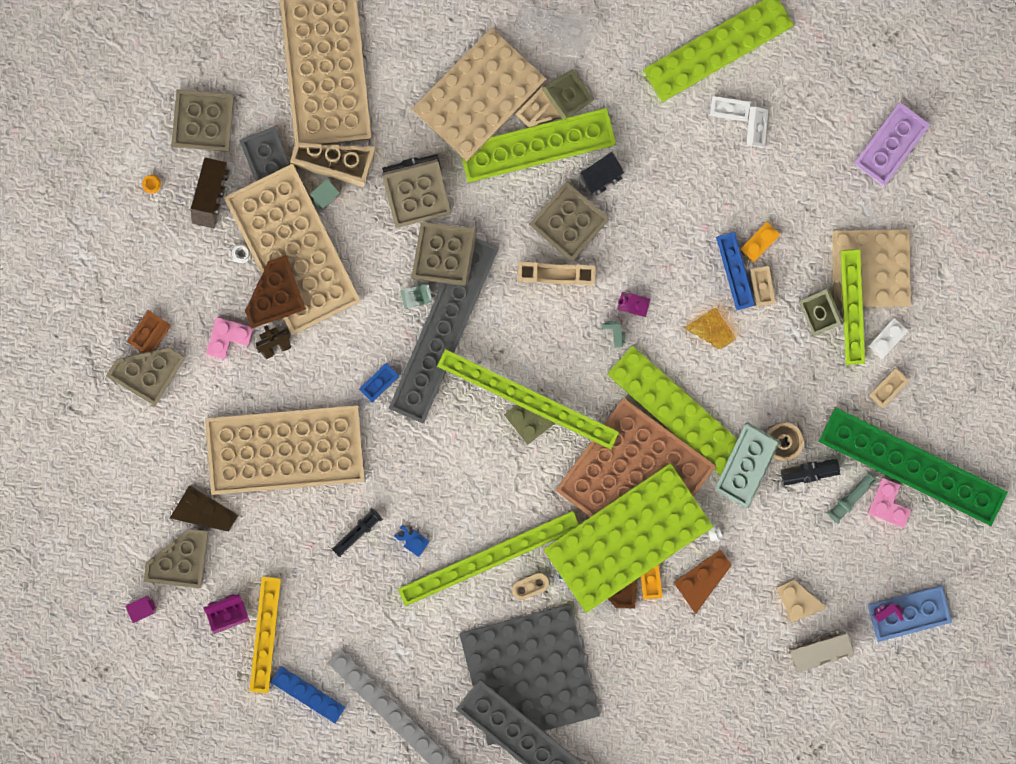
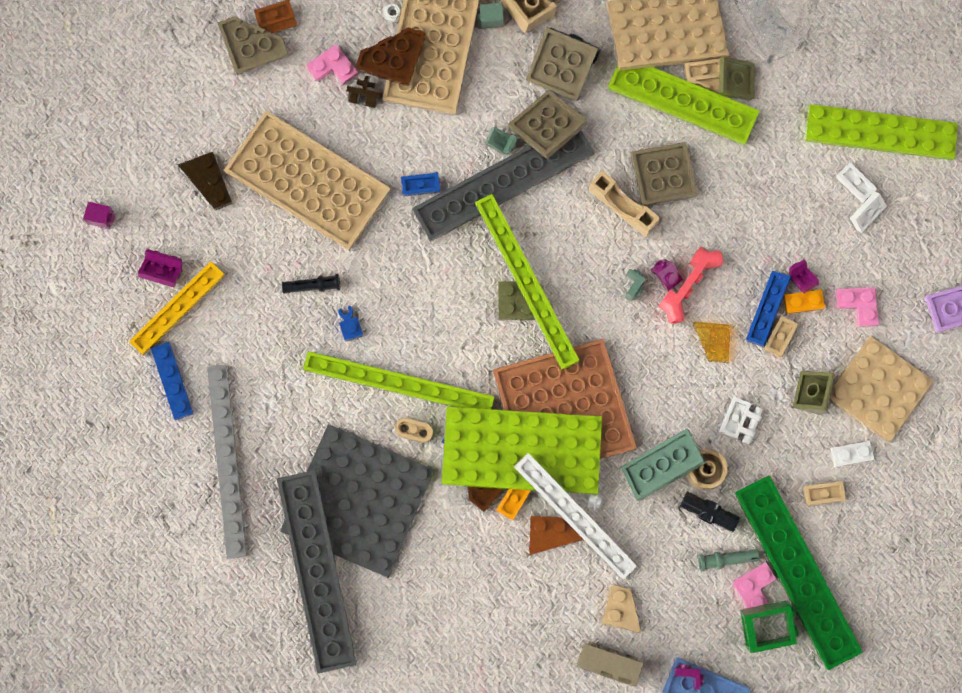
camera: 30 degrees right, 10 degrees down
dark tan plate [144,529,209,589] -> none
black slope [579,152,624,196] -> none
lime plate [607,346,738,476] -> none
lime plate [840,249,865,365] -> none
none -> white plate [514,453,637,579]
none -> coral plate [659,247,723,324]
none -> white plate [718,396,763,445]
none -> green window [740,601,799,653]
none -> magenta bracket [789,259,819,294]
none -> bright pink plate [836,287,879,327]

